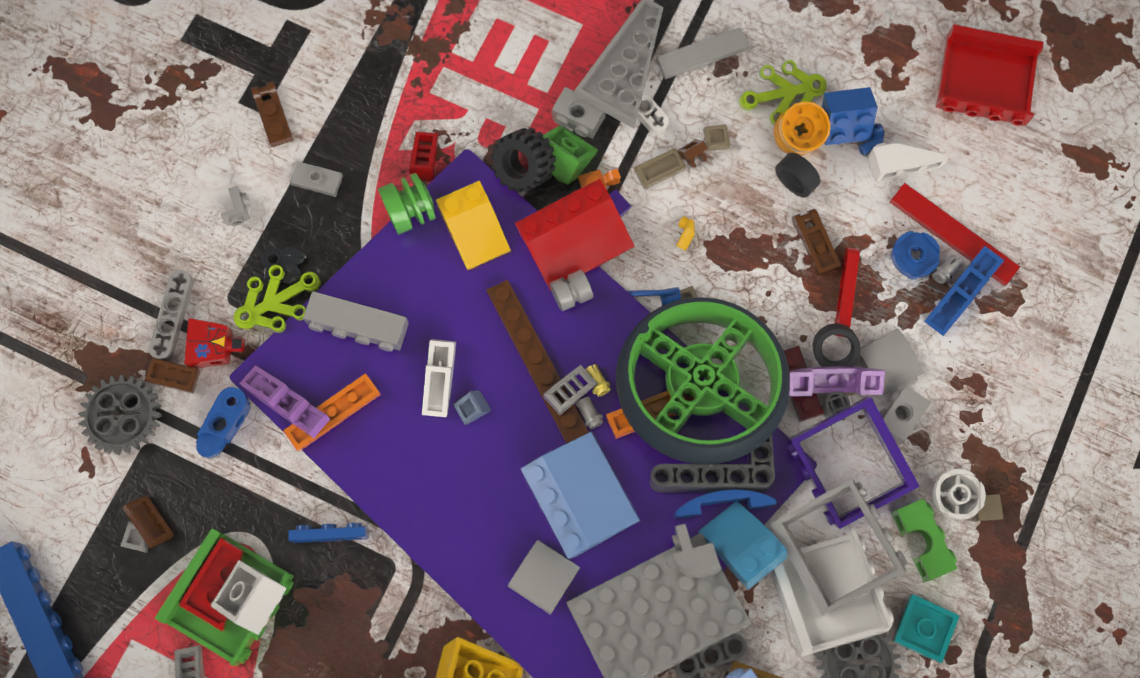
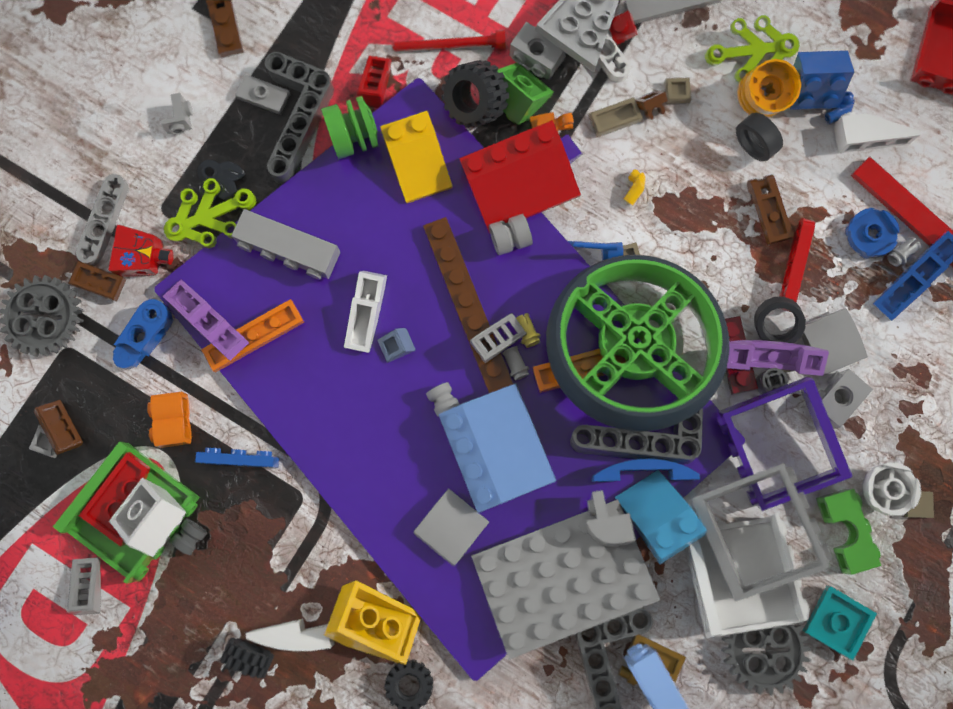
camera: 10 degrees right, 5 degrees up
none -> orange brick [147,391,191,448]
none -> dark grey wheel [169,519,207,555]
none -> dark grey beam [265,52,334,185]
none -> red piece [392,30,506,52]
none -> light grey wheel [426,382,460,417]
none -> red plate [609,10,638,45]

